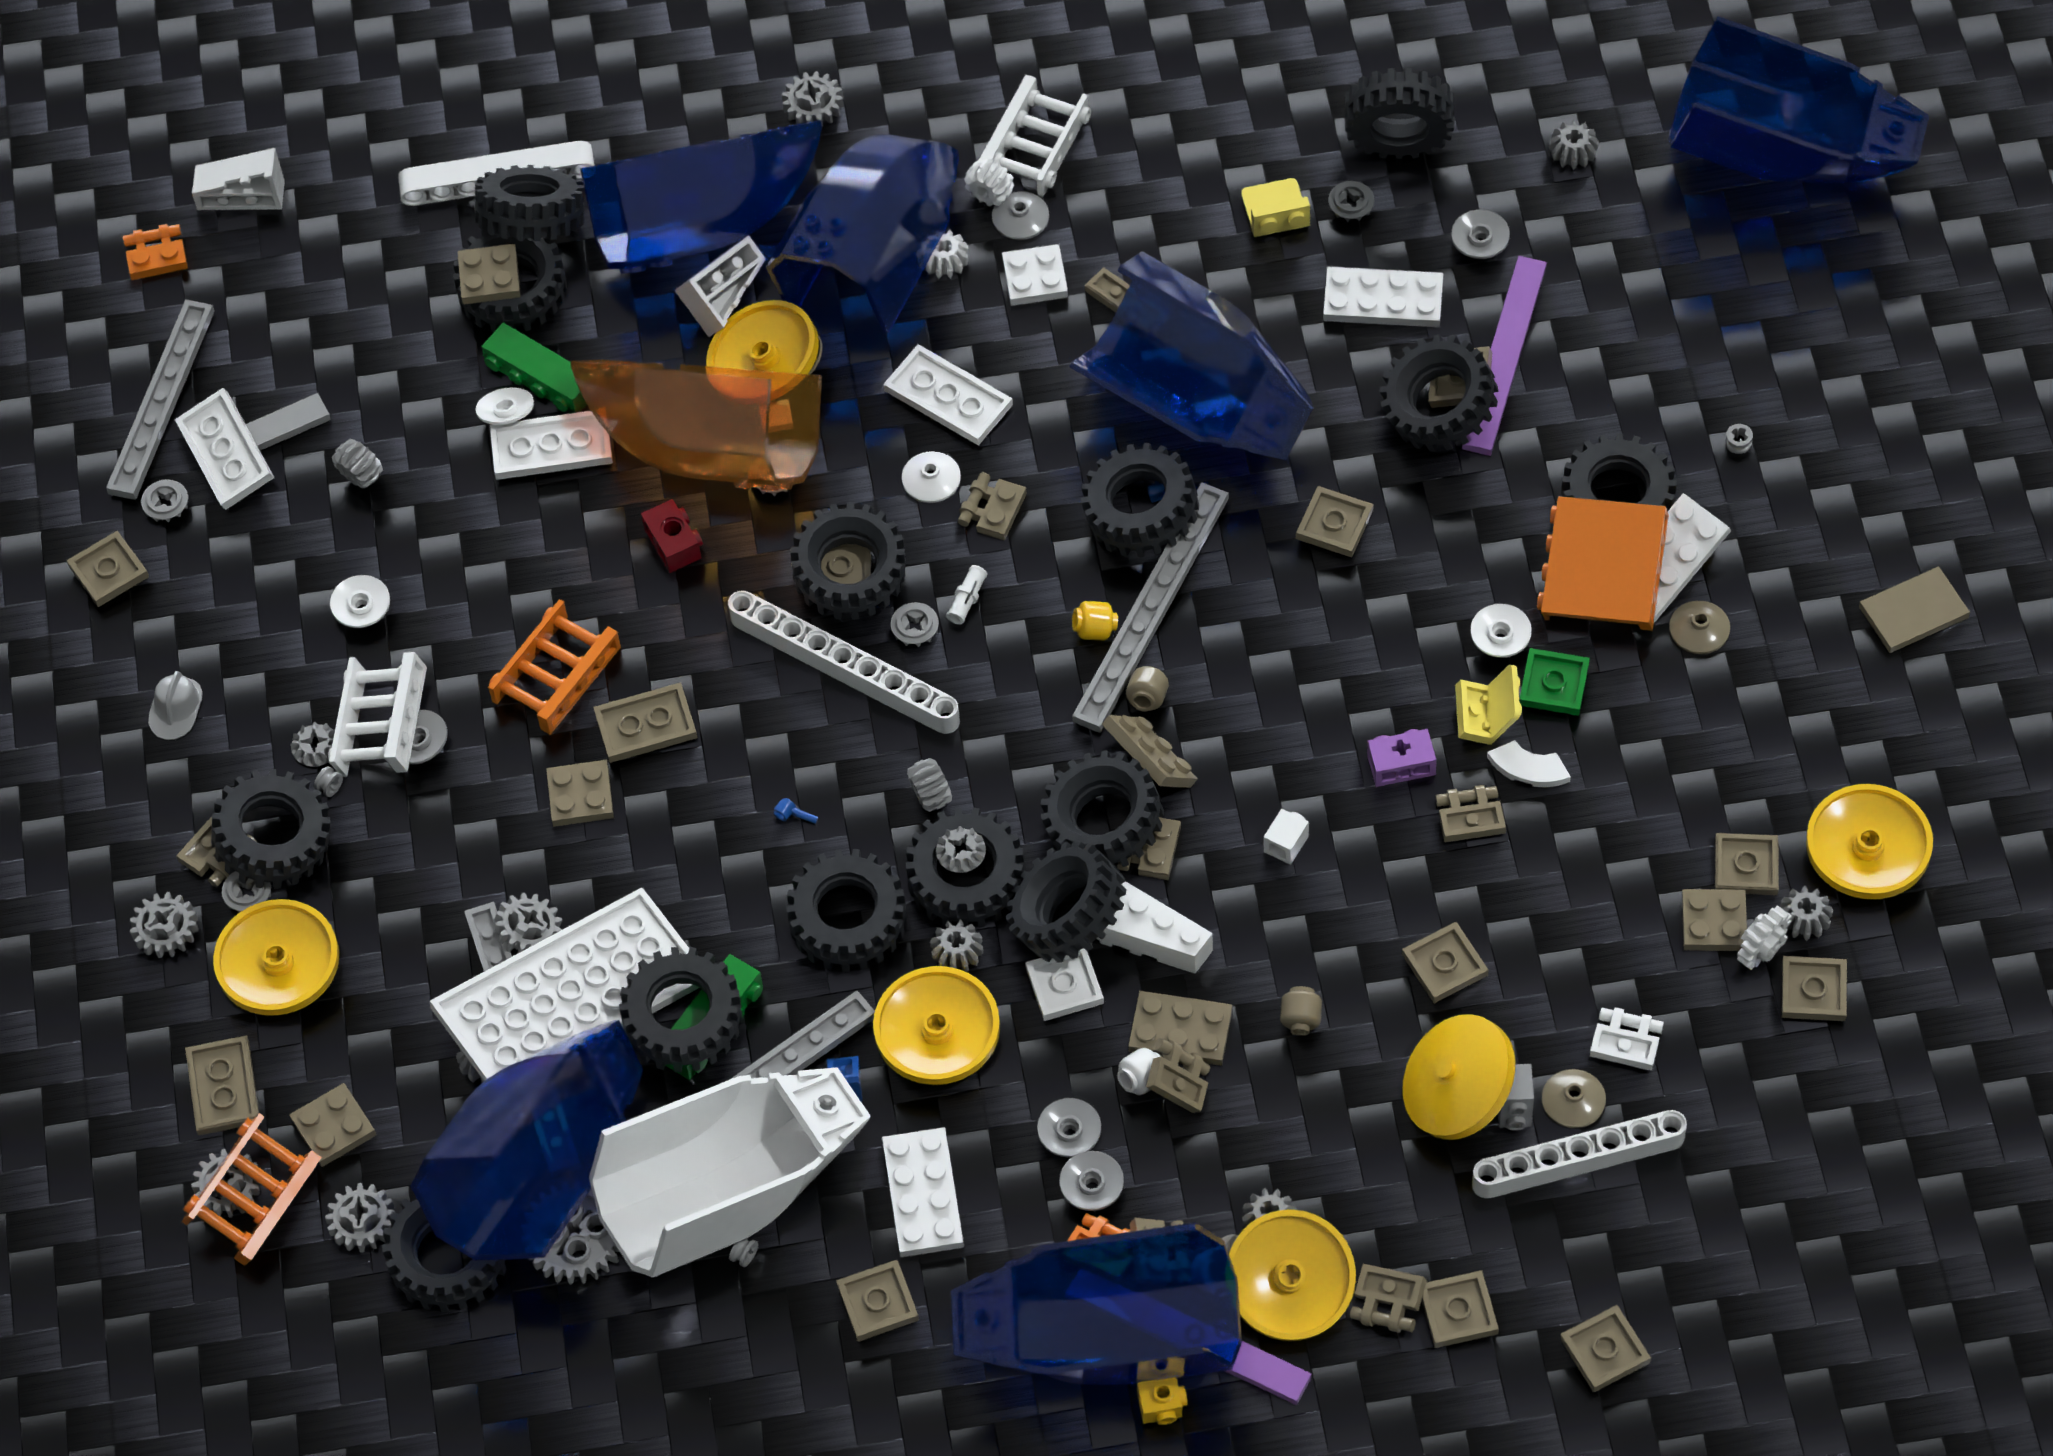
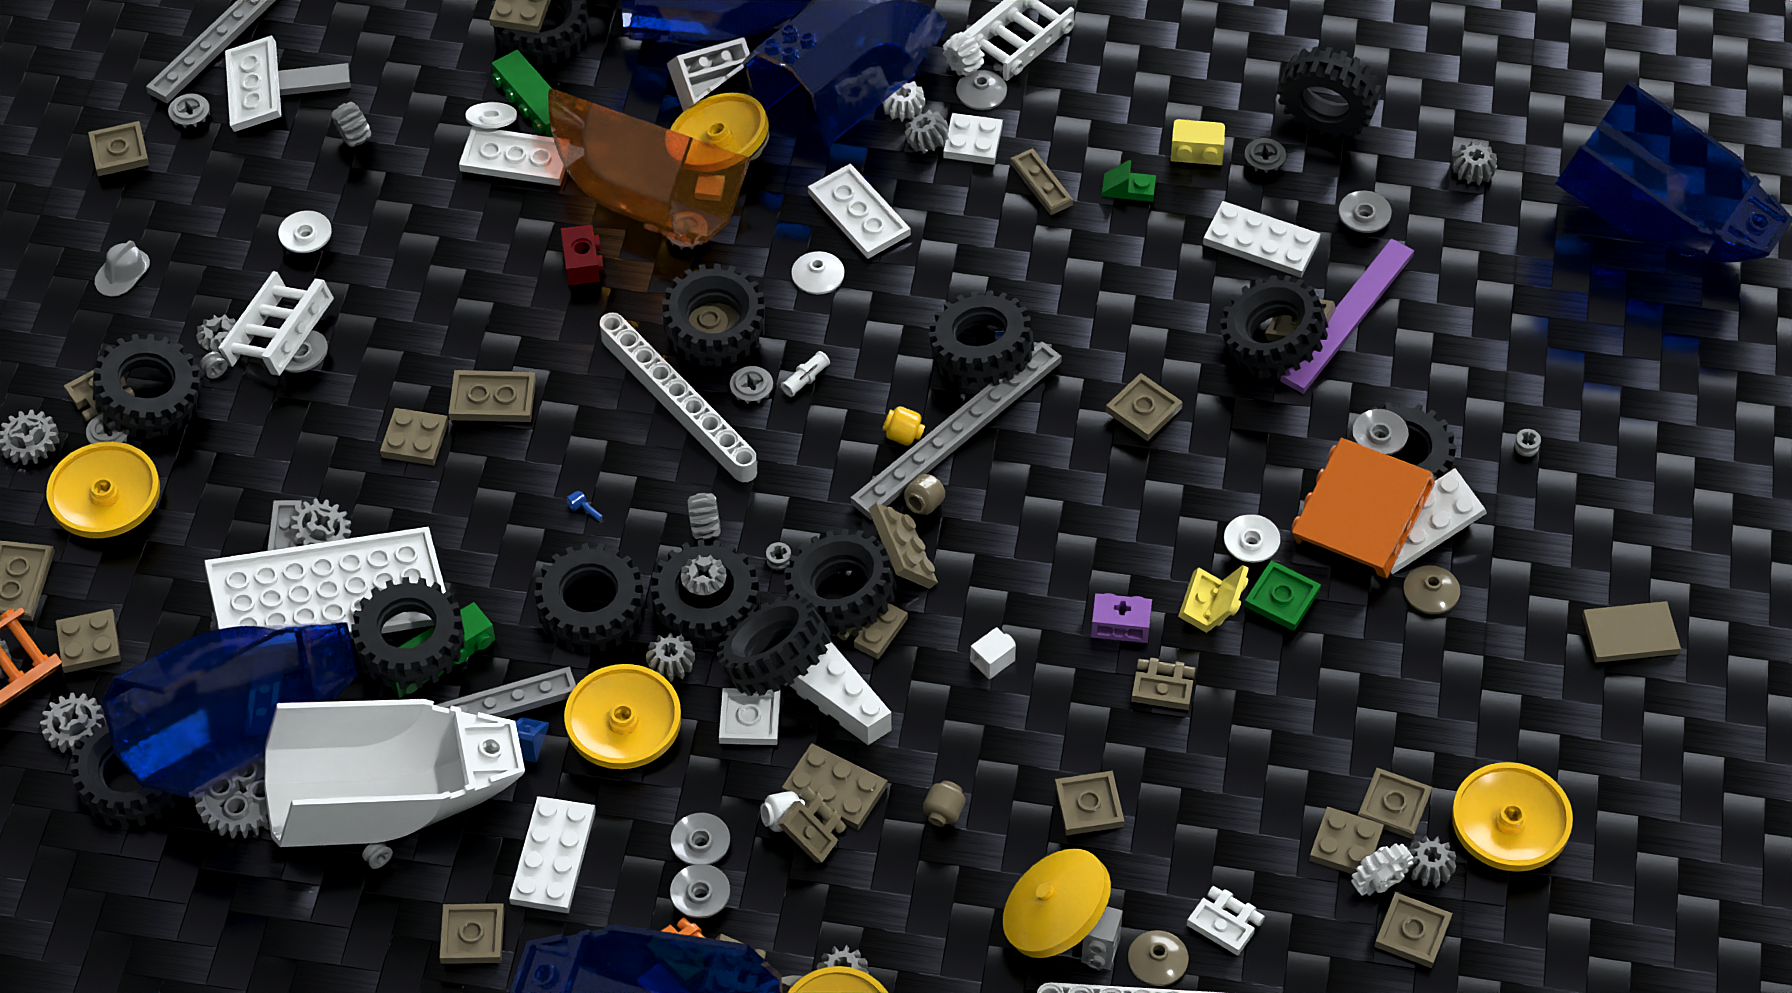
camera: 15 degrees right, 5 degrees down
orange fence [488,599,621,735] -> none
dark tan plate [958,472,1027,541] -> none
clear blue windscreen [1069,251,1313,460] -> none
white tile [1487,740,1571,787] -> none
none -> light grey bush [766,542,791,571]
none -> light grey gear [905,110,949,154]
none -> green slope [1102,160,1156,202]
none -> light grey dish [1353,409,1408,455]

